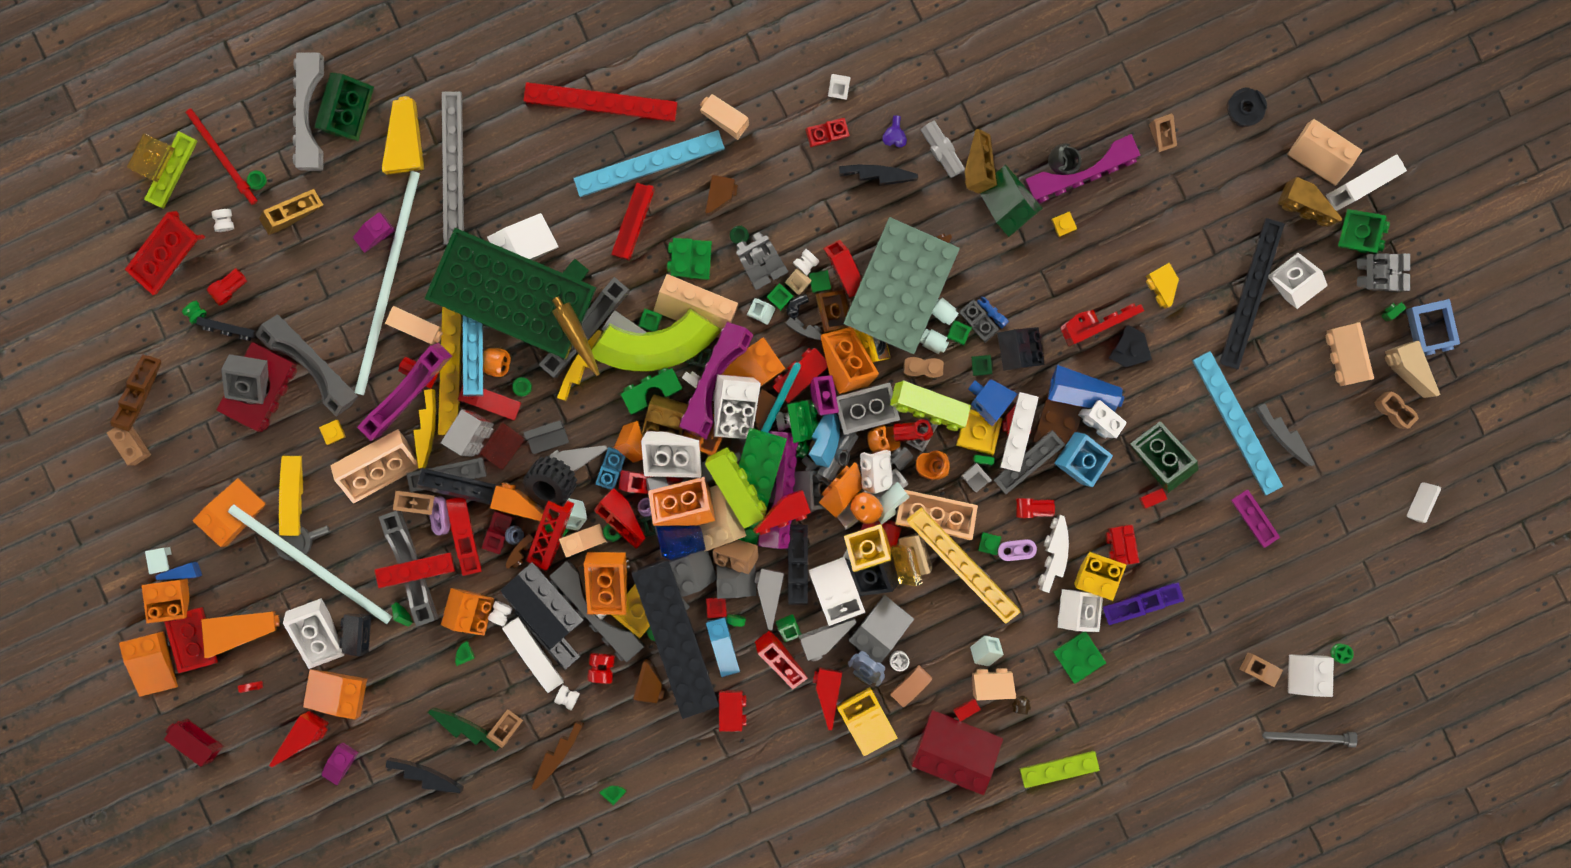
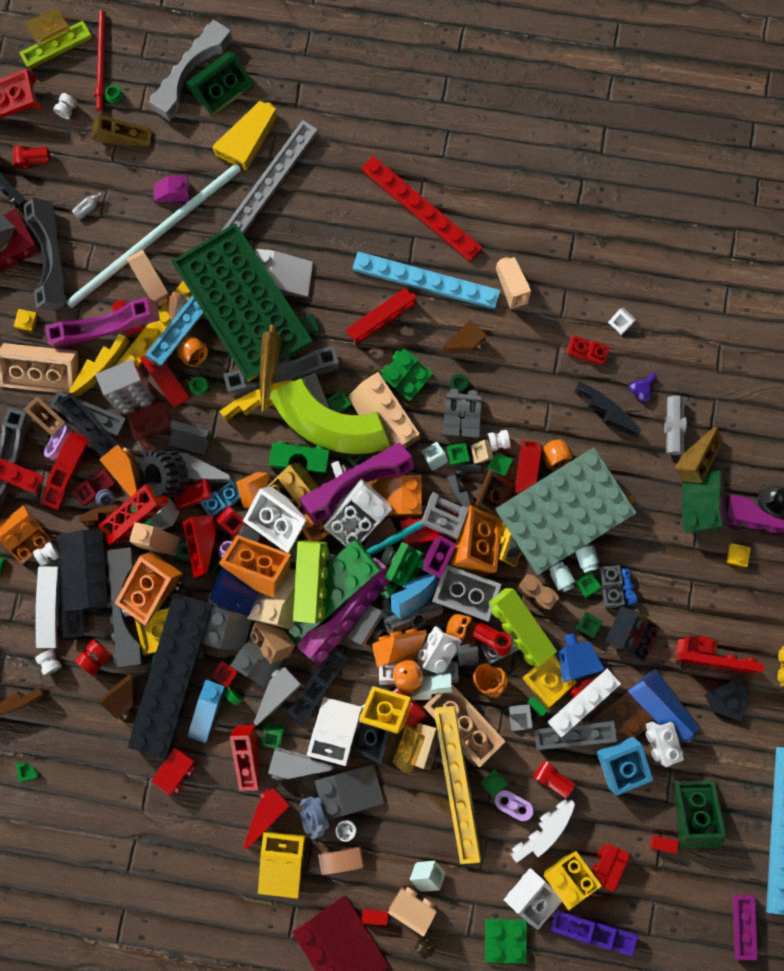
camera: 40 degrees right, 10 degrees down
red slope [753,490,811,535] -> none
none -> light grey piece [72,192,102,220]
none -> nougat cone [169,292,188,319]
none -> red plate [174,479,212,511]
none -> light grey plate [421,492,469,540]
none -> orange helmet [542,439,572,471]

